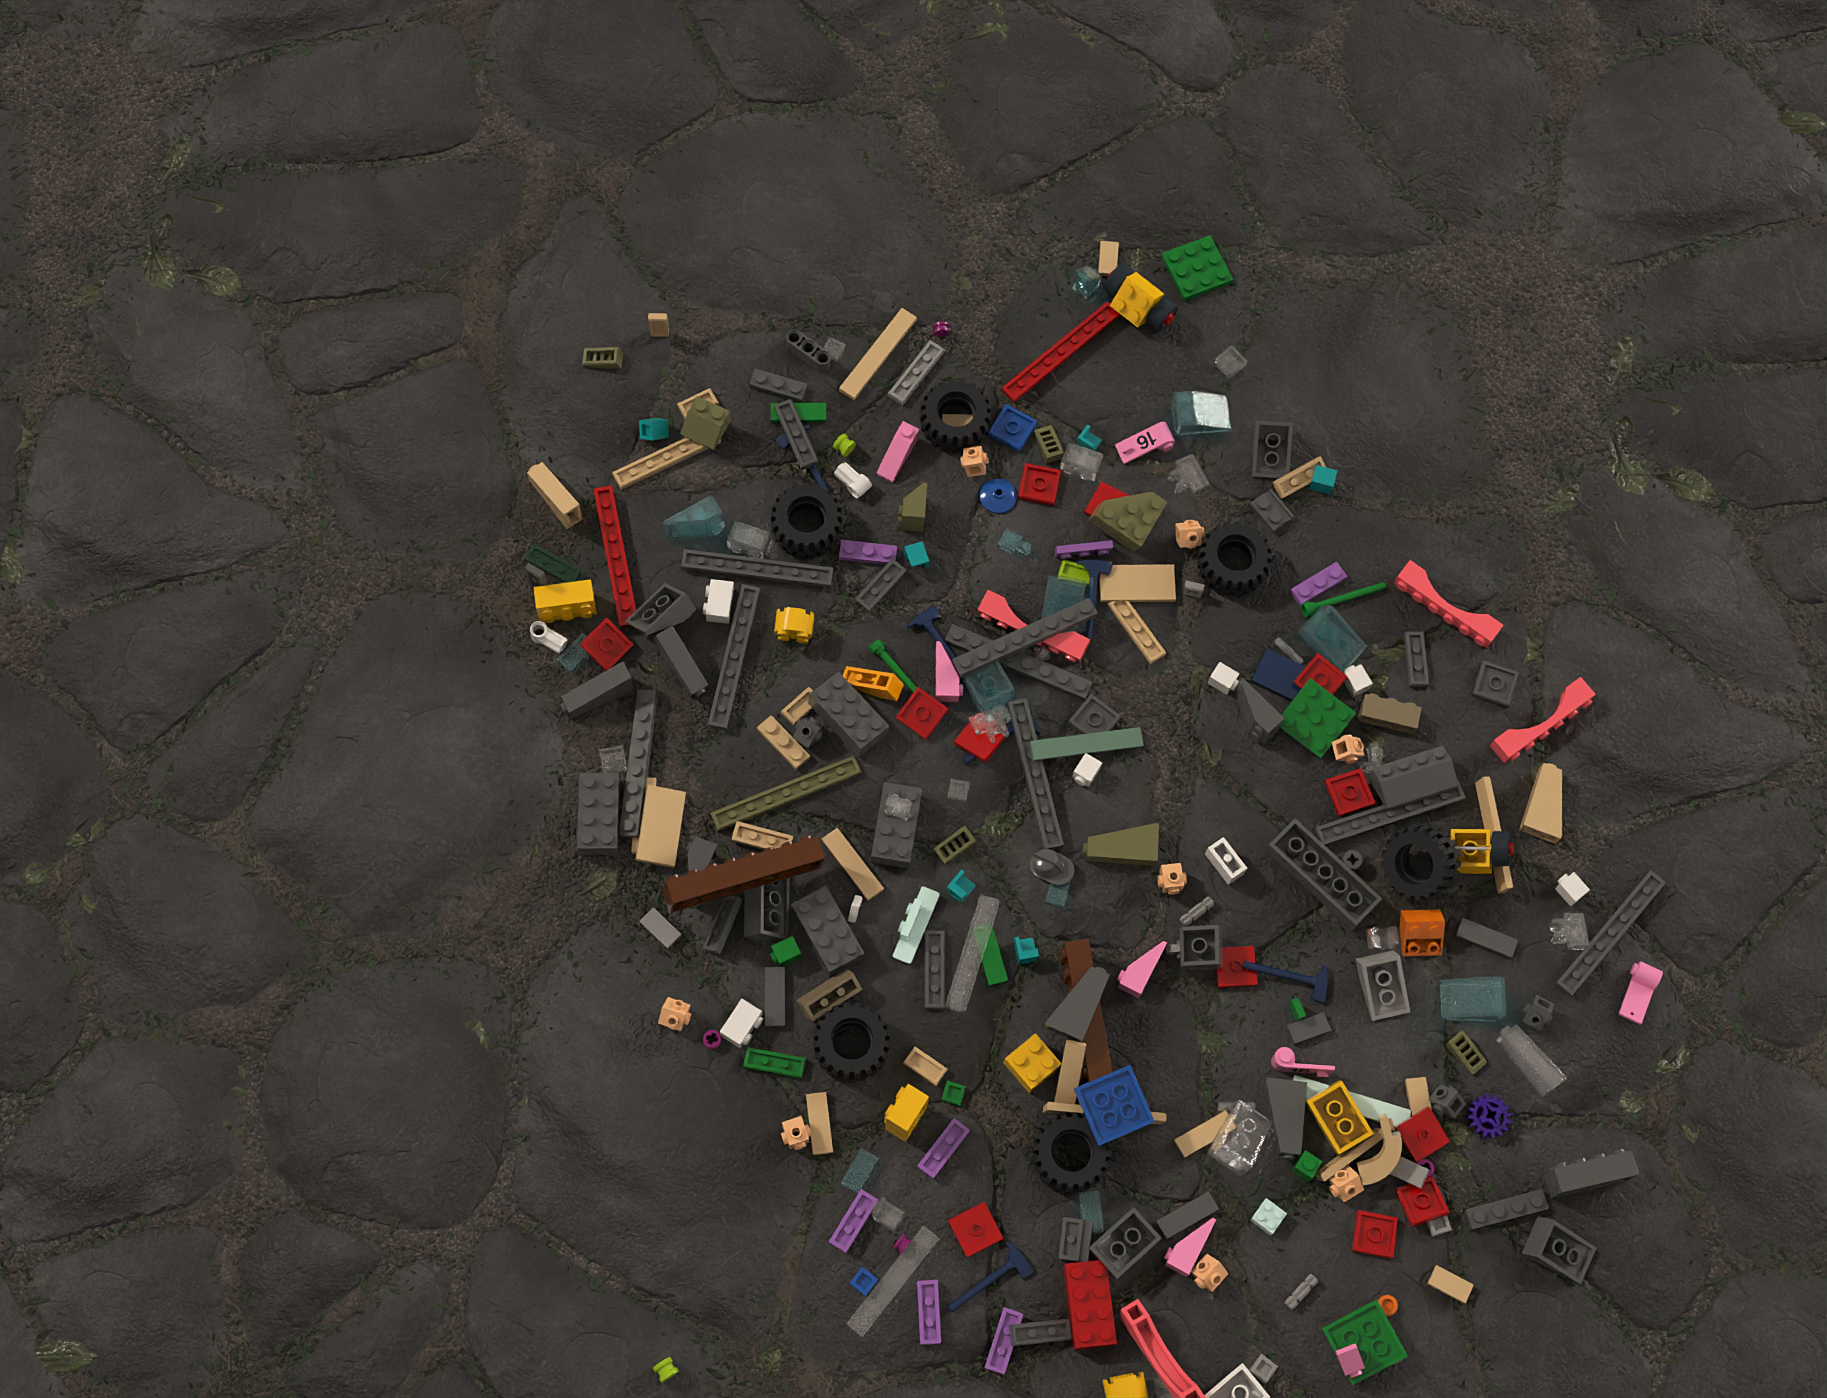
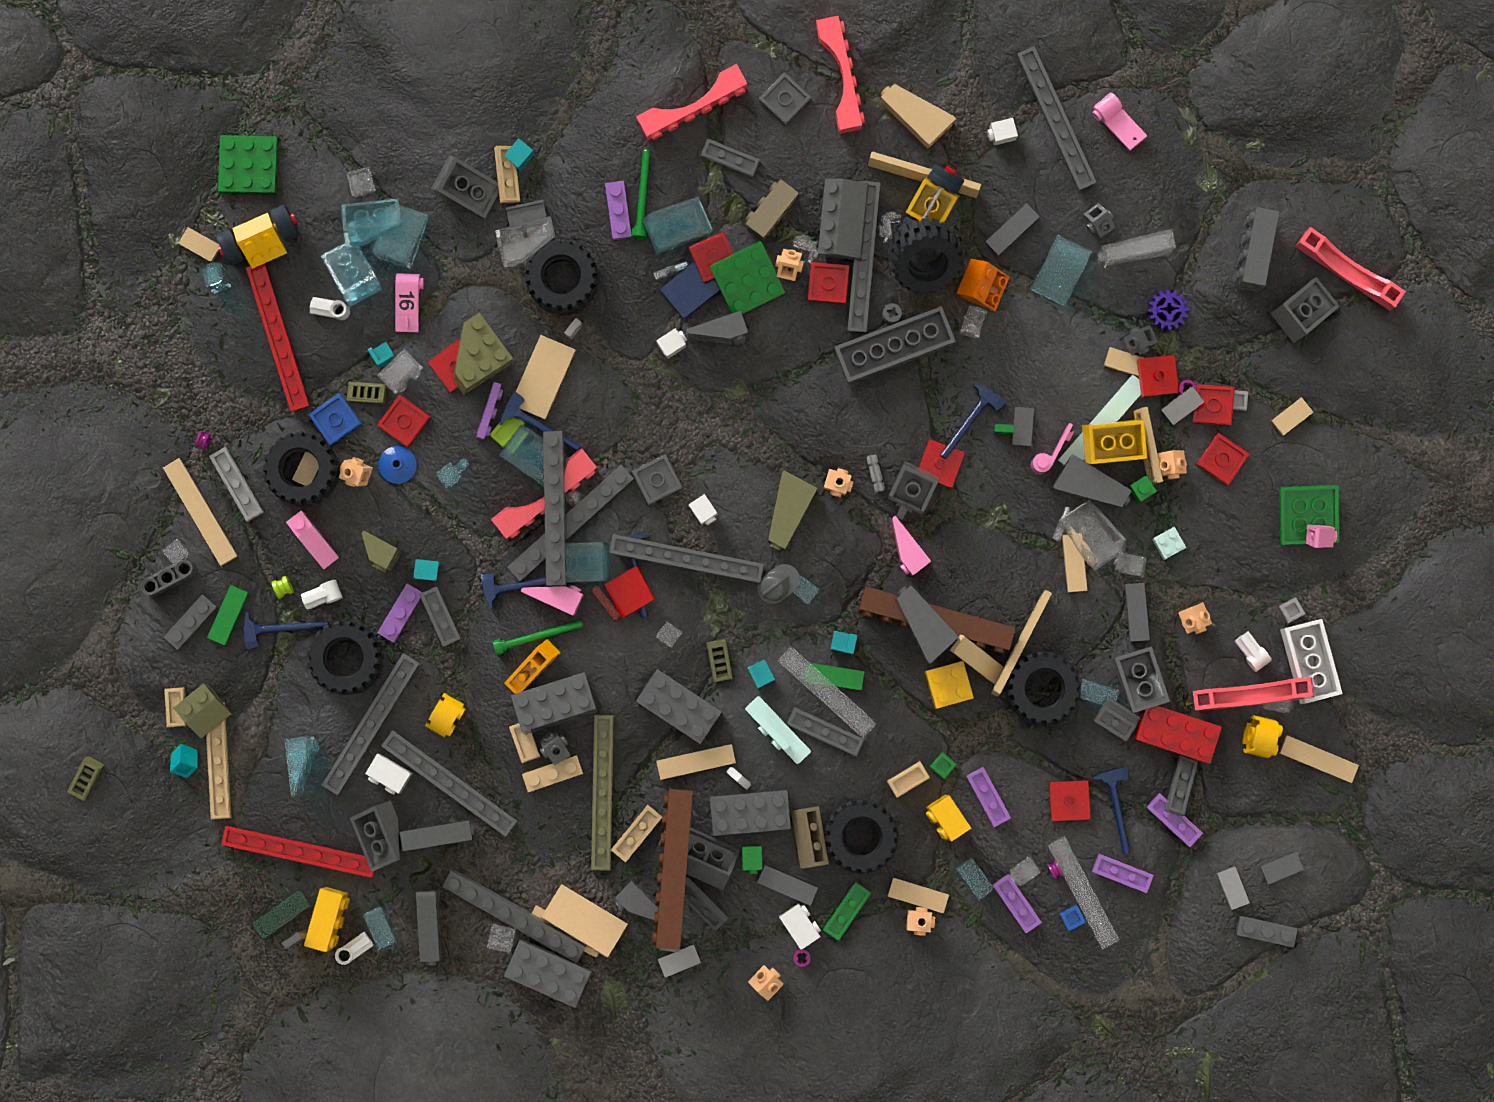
camera: 60 degrees left, 15 degrees up
tan slope [527,462,582,529] -> none
red plate [579,617,634,671] -> none
tan tile [648,313,669,337] -> none
clear brick [727,521,771,559] -> none
dark grey tile [774,399,819,470] -> none
clear piece [885,794,912,821] -> none
red tile [895,687,949,740] -> none
clear plate [968,703,1012,743] -> none
sand green tile [1029,727,1144,761] -> none
blue plate [1074,1065,1155,1146] -> none
tan tile [1108,601,1166,664] -> none
bright pink slope [1164,1218,1216,1277] -> none
clear plate [1168,454,1210,494] -> none
light nougat brick [1175,520,1205,548] -> none
white brick [1205,837,1247,885] -> none
light grey axle [1285,1274,1318,1310] -> none
white brick [1344,665,1373,698] -> none
light grey slope [1356,950,1410,1021] -> none
tan arch [1356,1113,1402,1186] -> none
orange tile [1377,1295,1398,1317] -> none
olive slope [1445,1030,1487,1075] -> none
dark grey plate [1464,1189,1549,1230] -> none
clear plate [1549,913,1590,950] -> none
none -> white piece [310,297,350,320]
none -> clear light blue slope [321,238,383,307]
none -> clear light blue slope [341,199,401,247]
none -> clear slope [495,216,555,267]
none -> clear red tile [592,586,621,621]
none -> clear bracket [879,212,901,242]
none -> clear bracket [1115,551,1147,577]
none -> white piece [1234,631,1272,672]
none -> coral arch [1295,227,1406,311]

